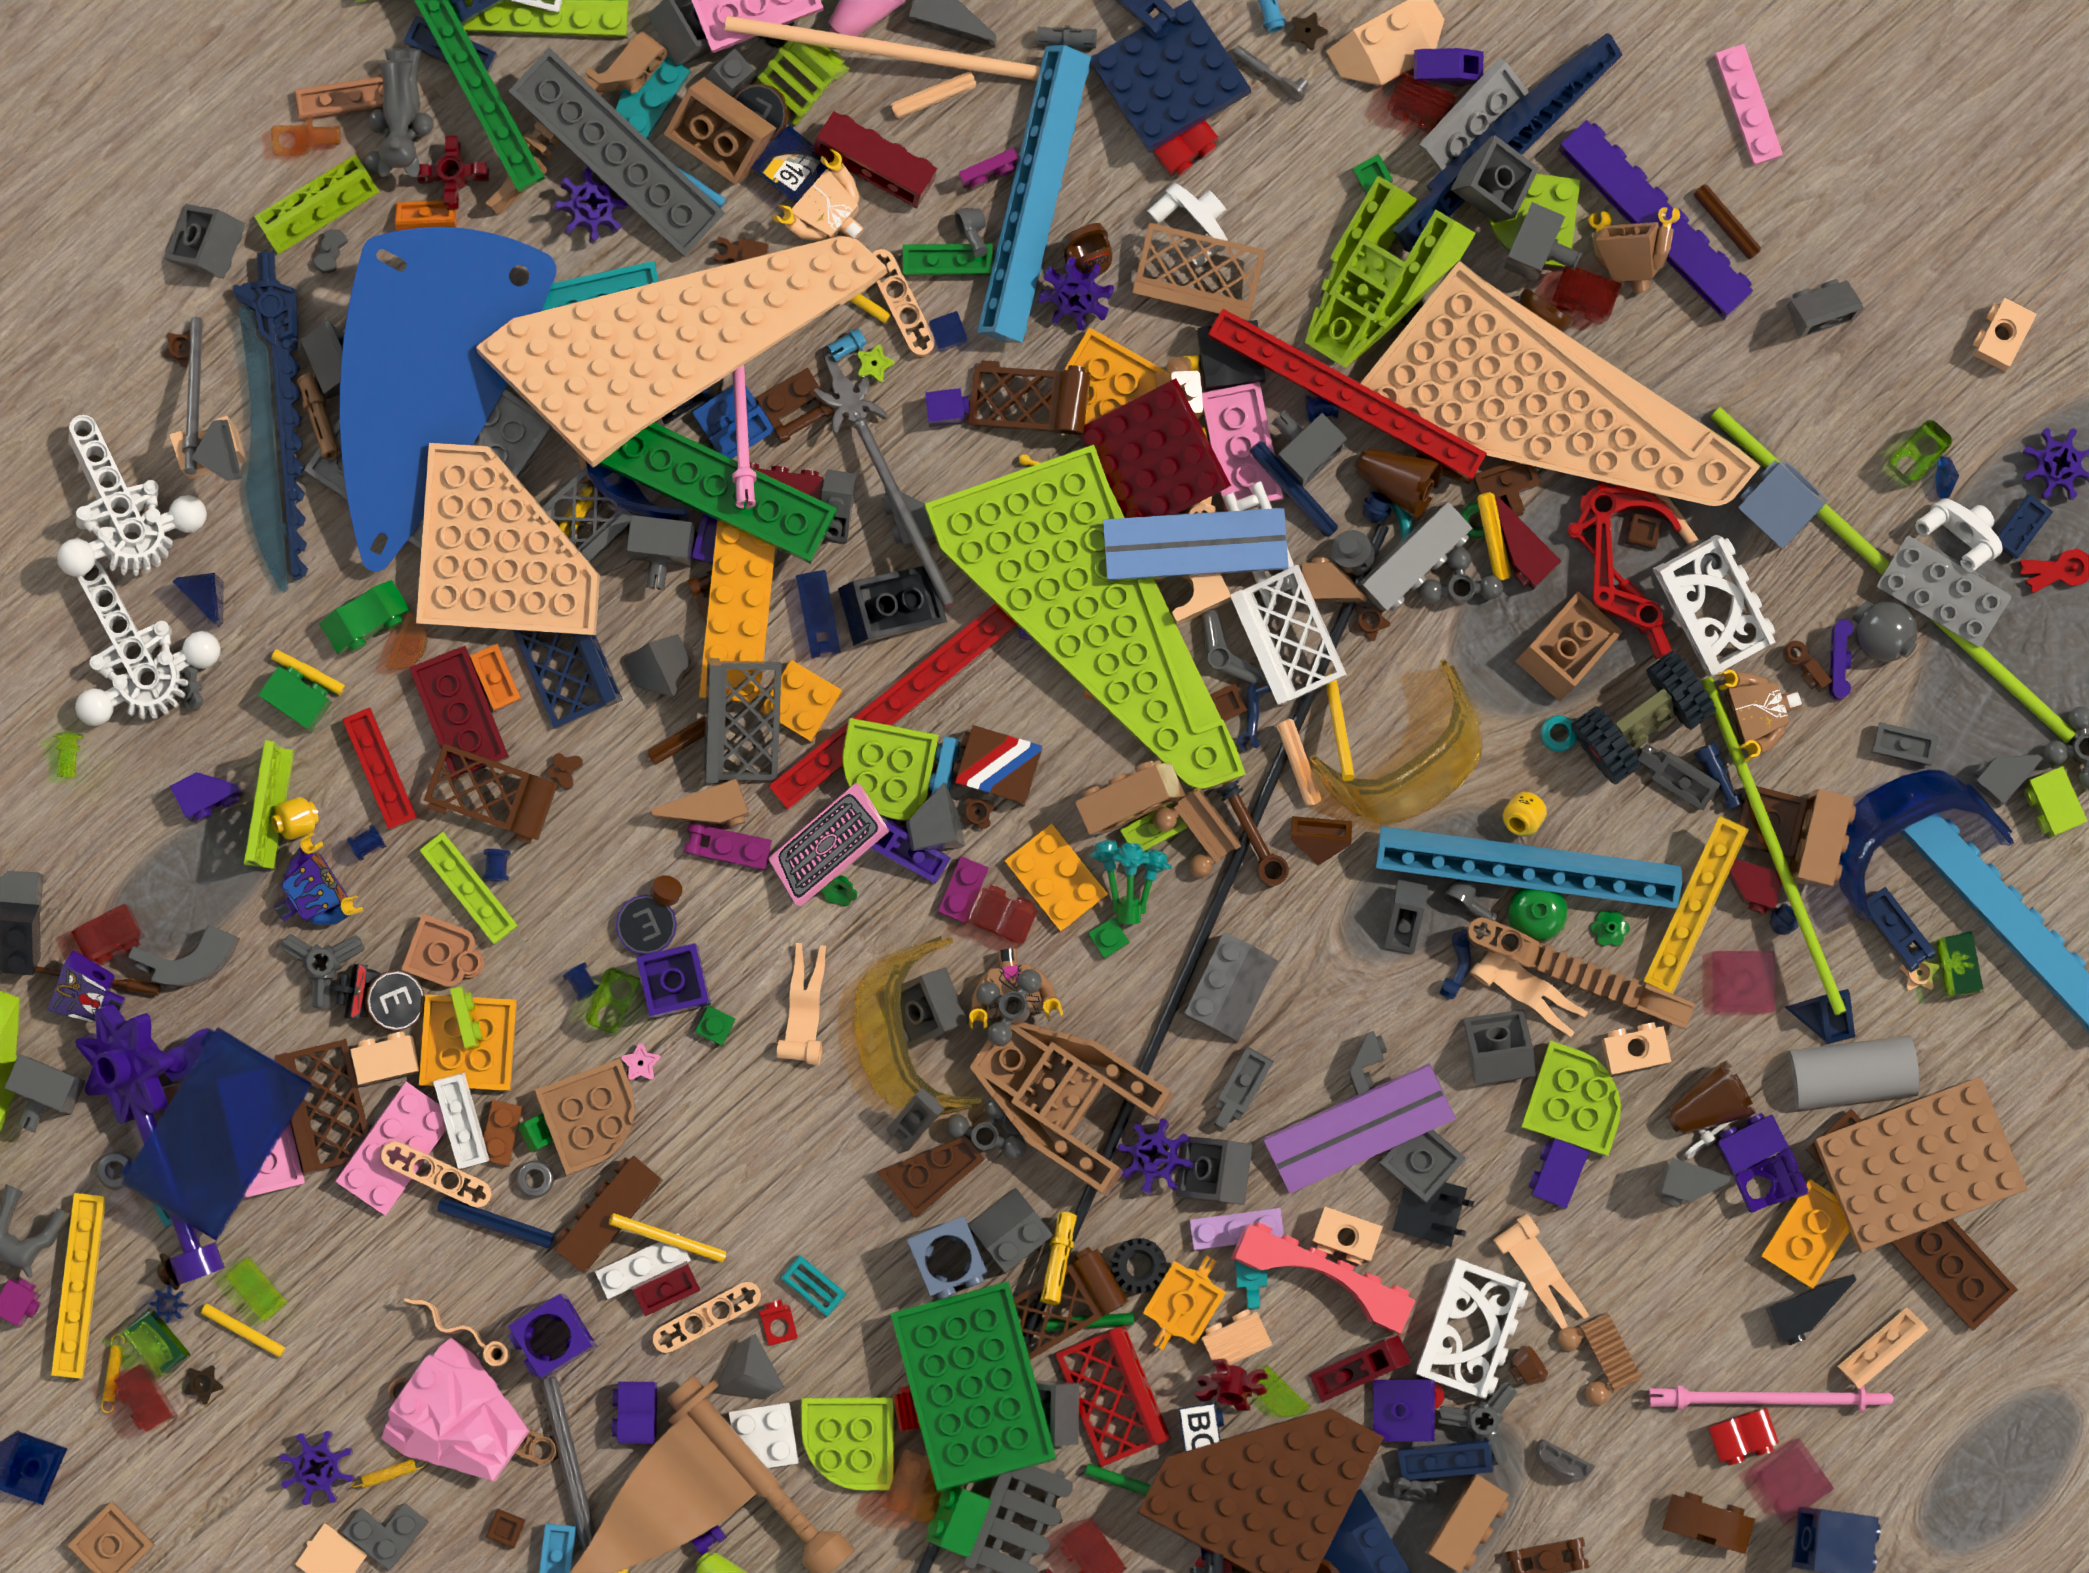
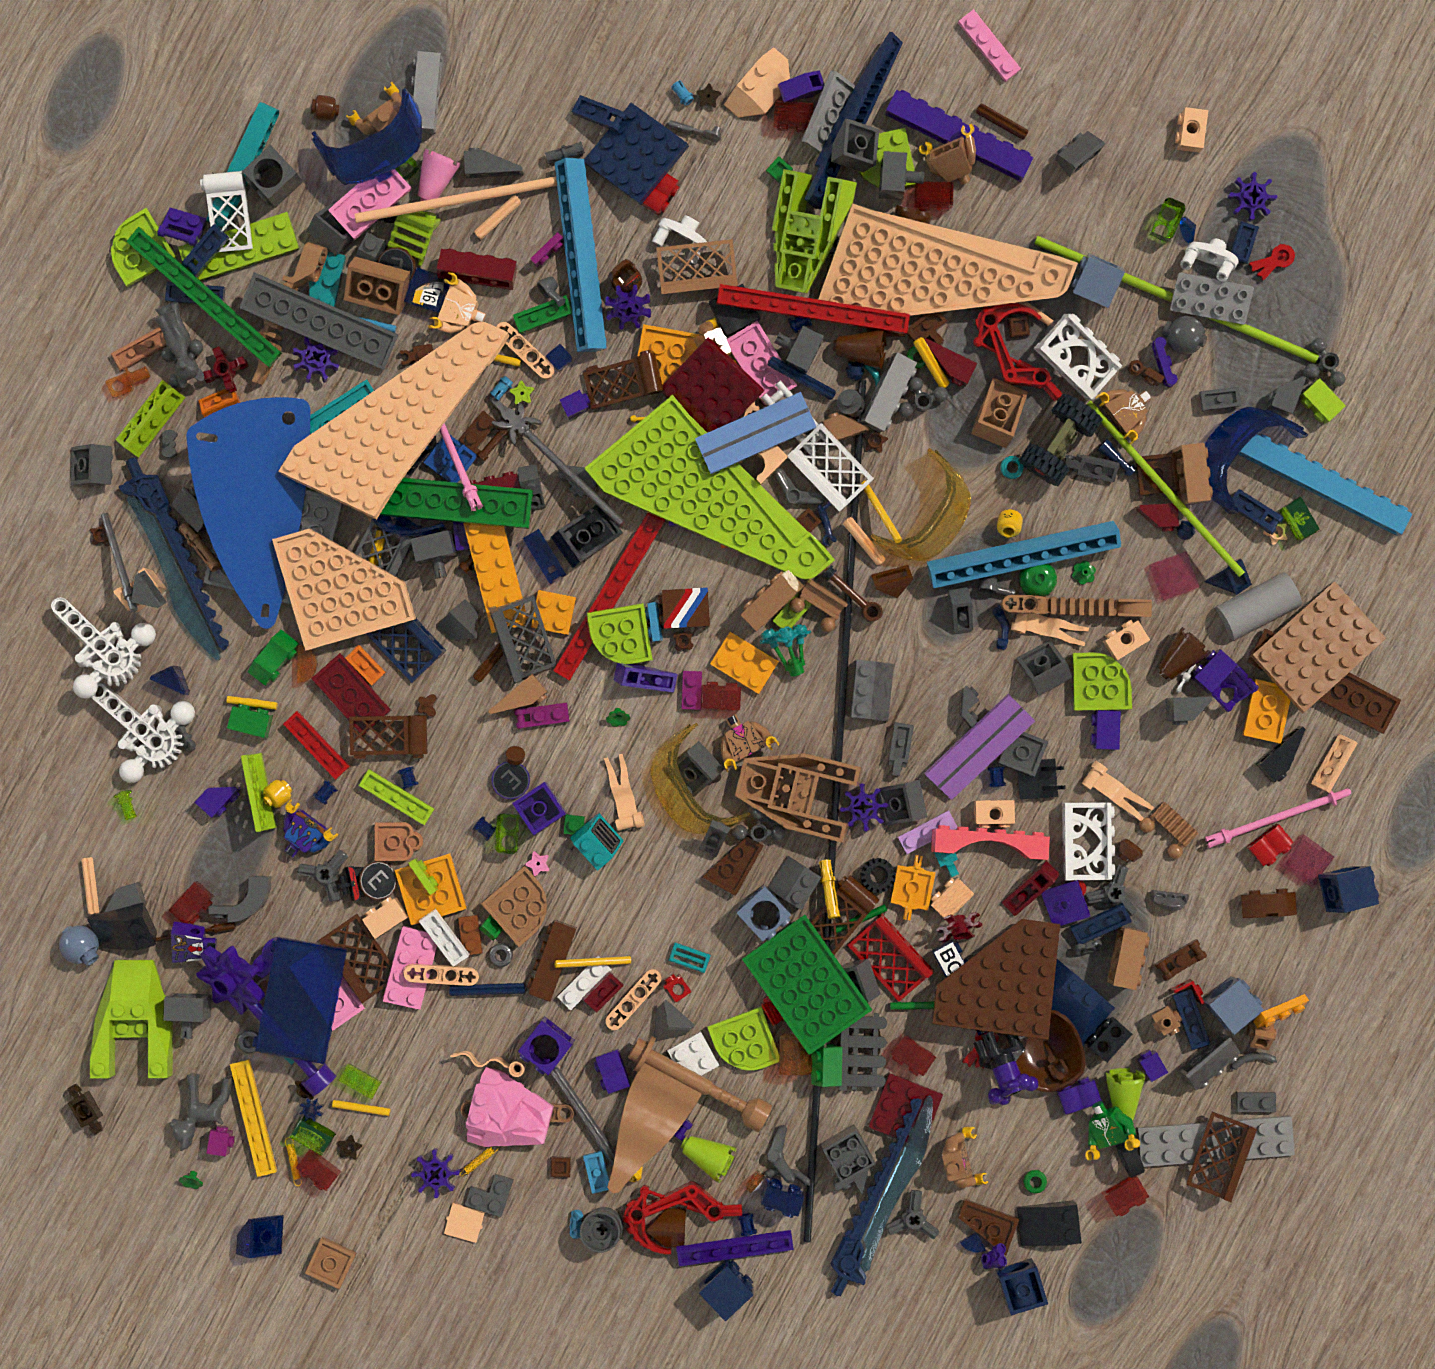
camera: 25 degrees left, 5 degrees up
tile [768,783,889,906] -> none
dark grey slope [906,782,965,851] -> none
dark grey piece [976,969,1042,1046] -> none
green plate [1088,917,1130,959] -> none
clear neon green tile [1259,1365,1311,1417] -> none
yellow plate [1644,816,1749,994] -> none
none -> teal slope [570,813,624,871]
none -> clear blue bush [987,766,1006,787]

